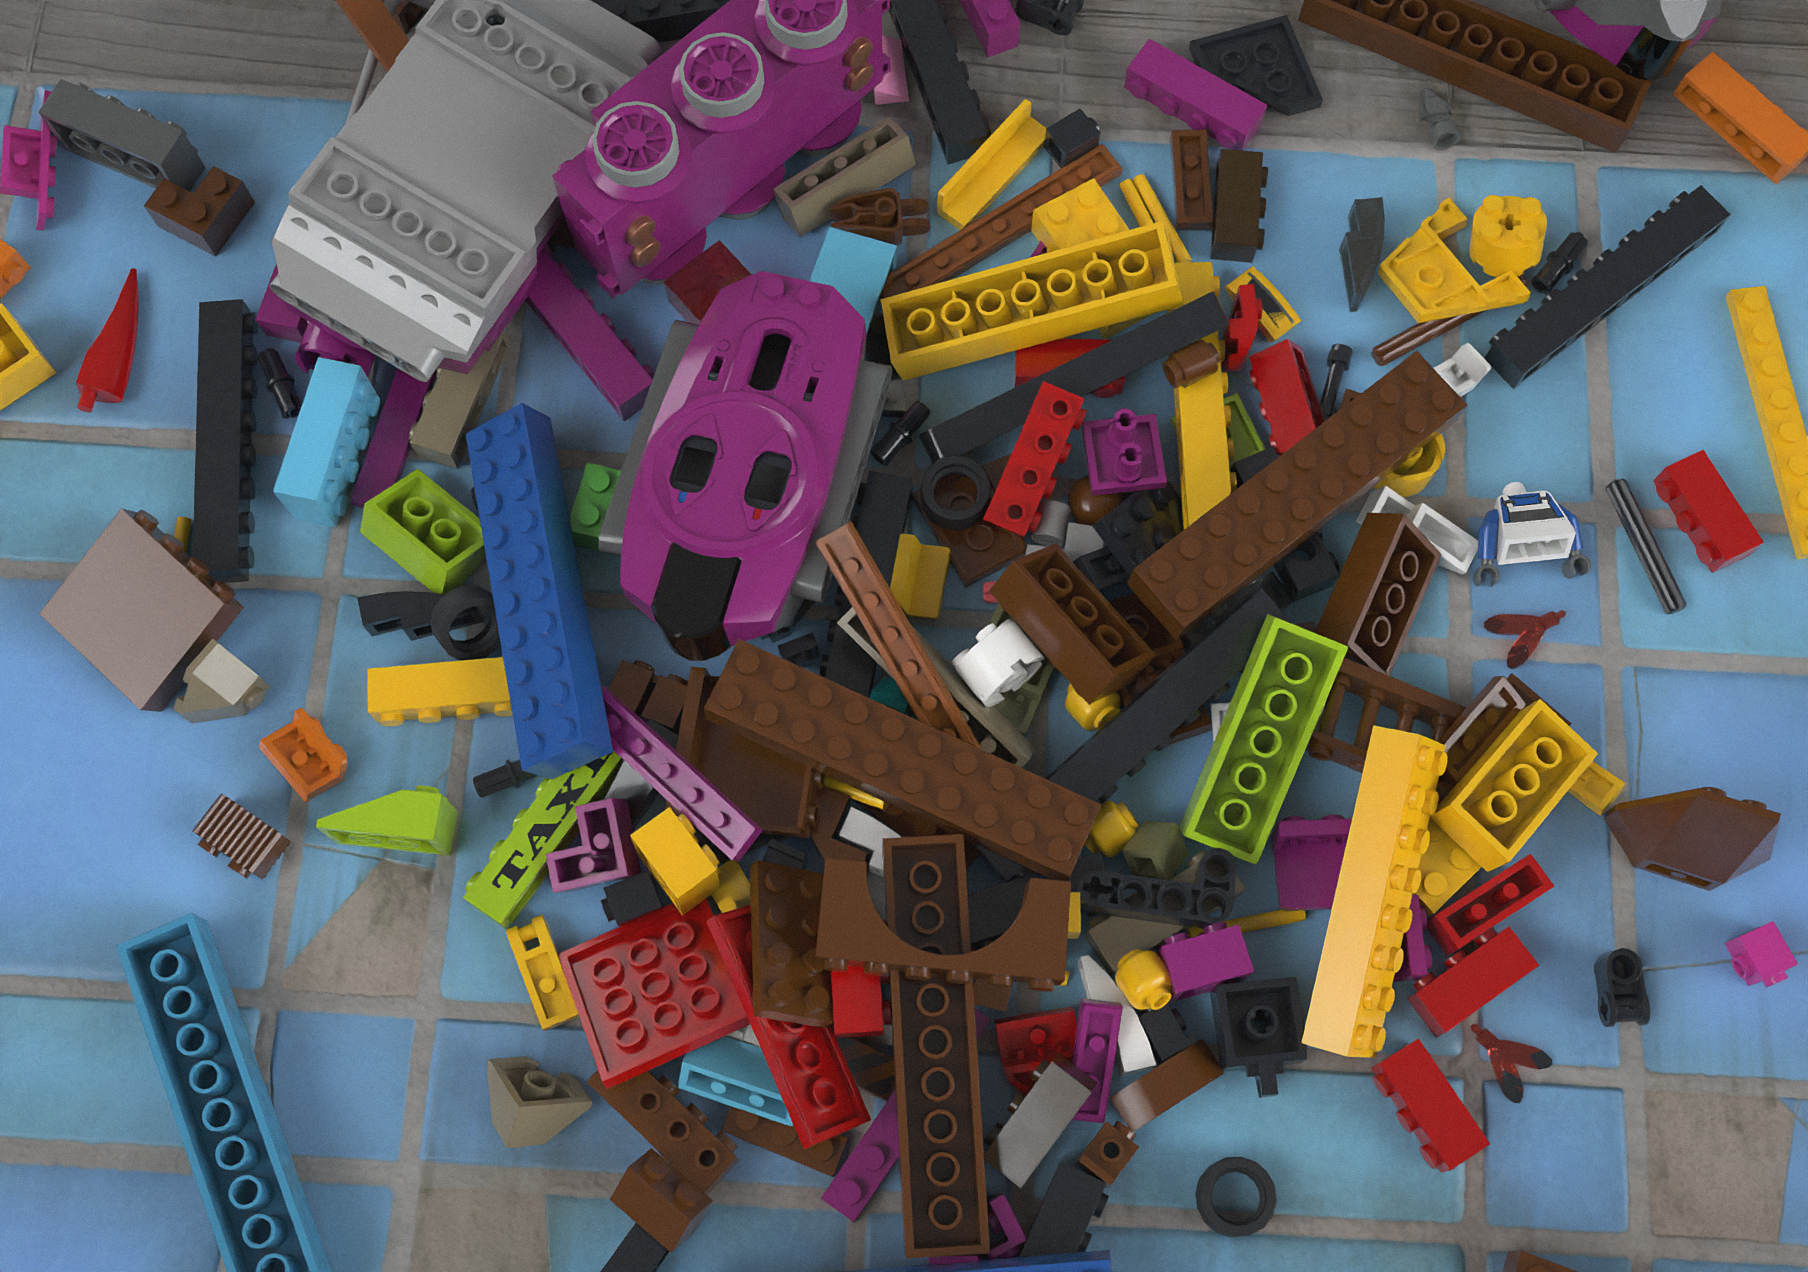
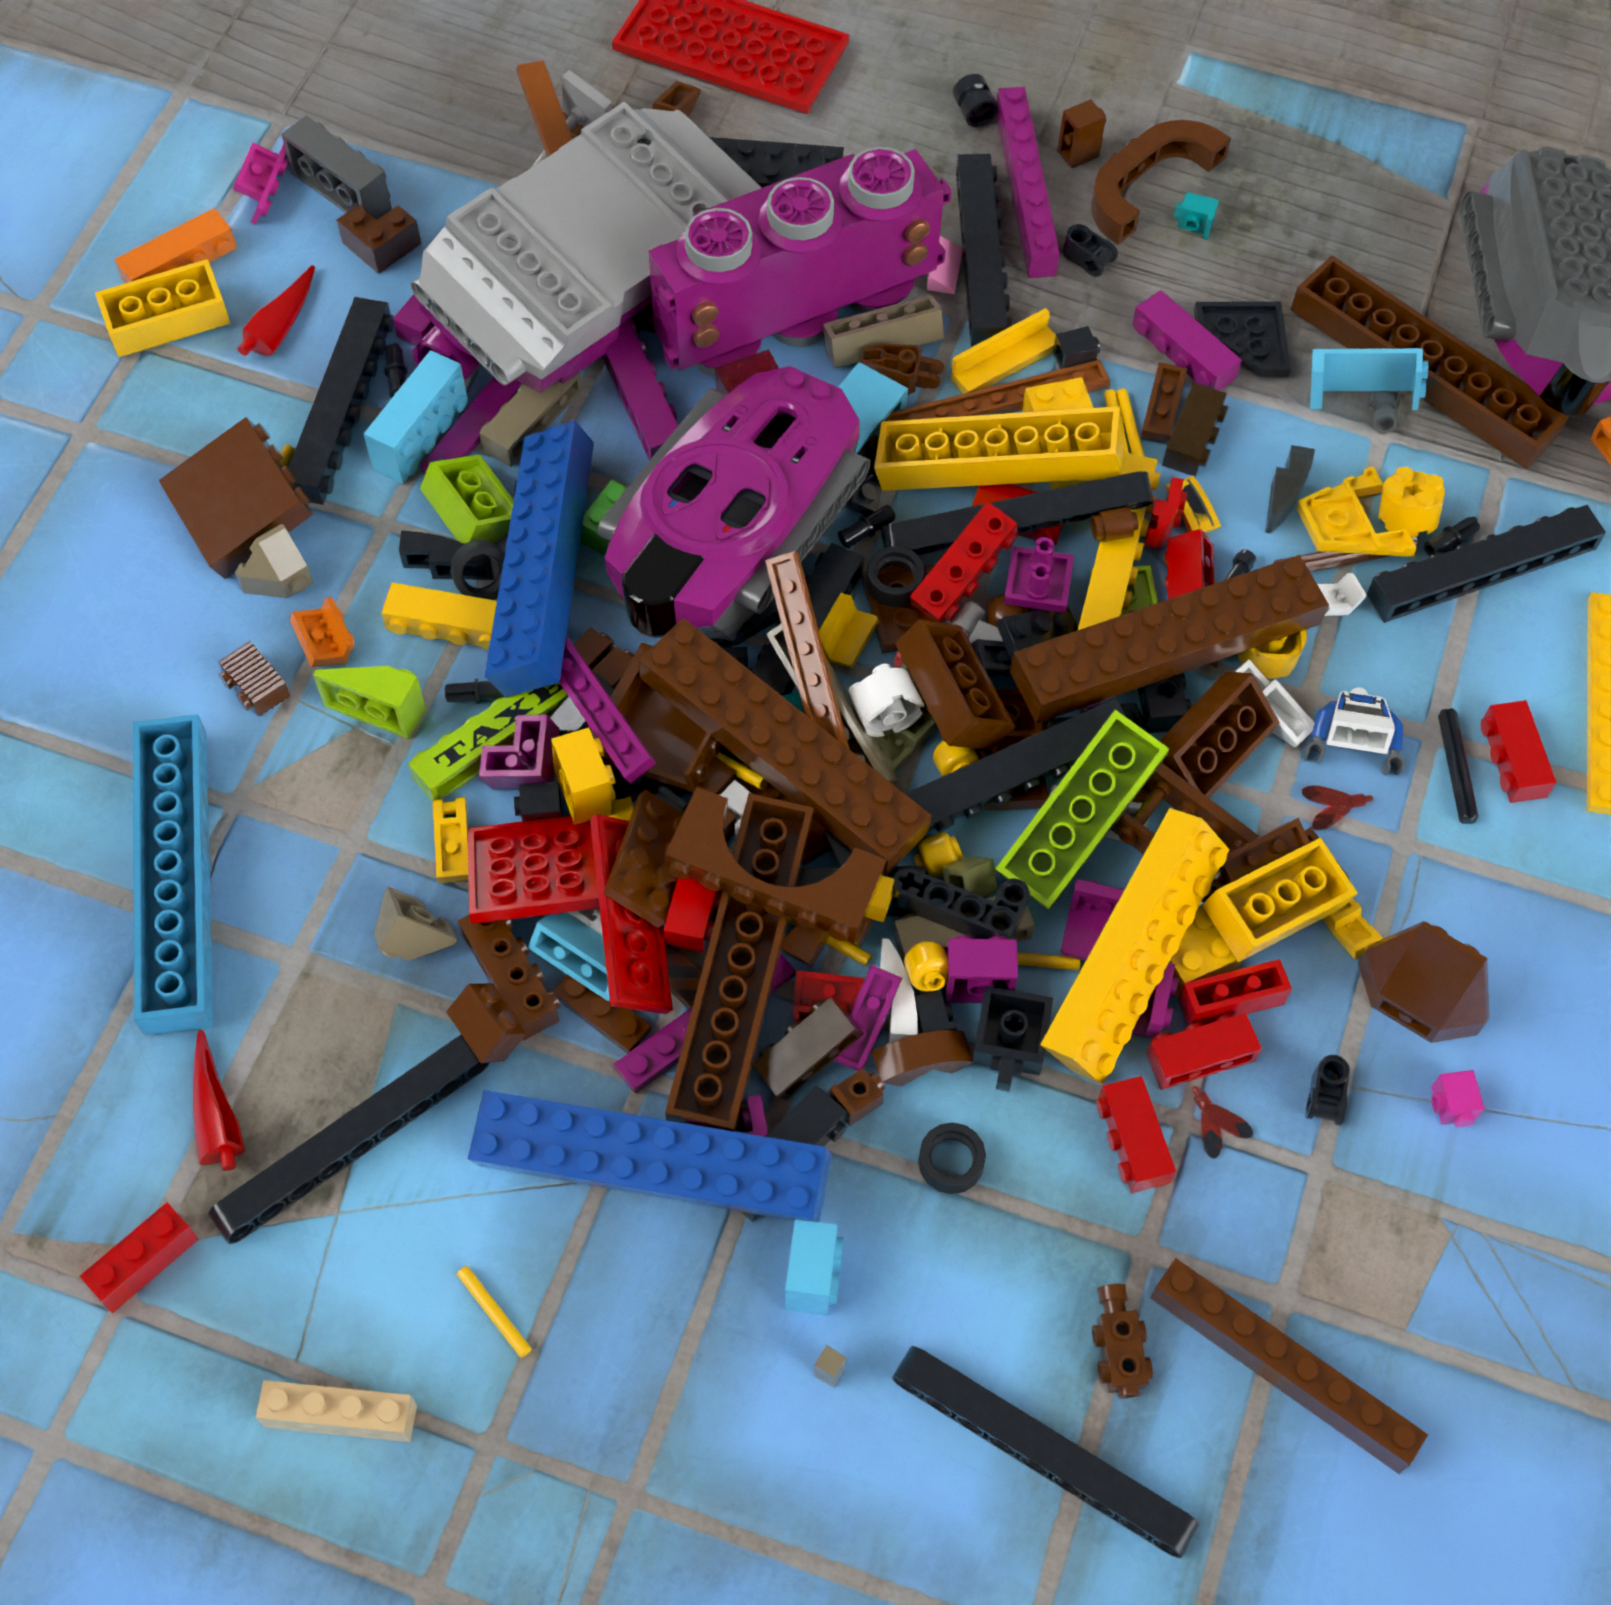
camera: 15 degrees right, 10 degrees down
none -> medium azure panel [1310,348,1428,410]

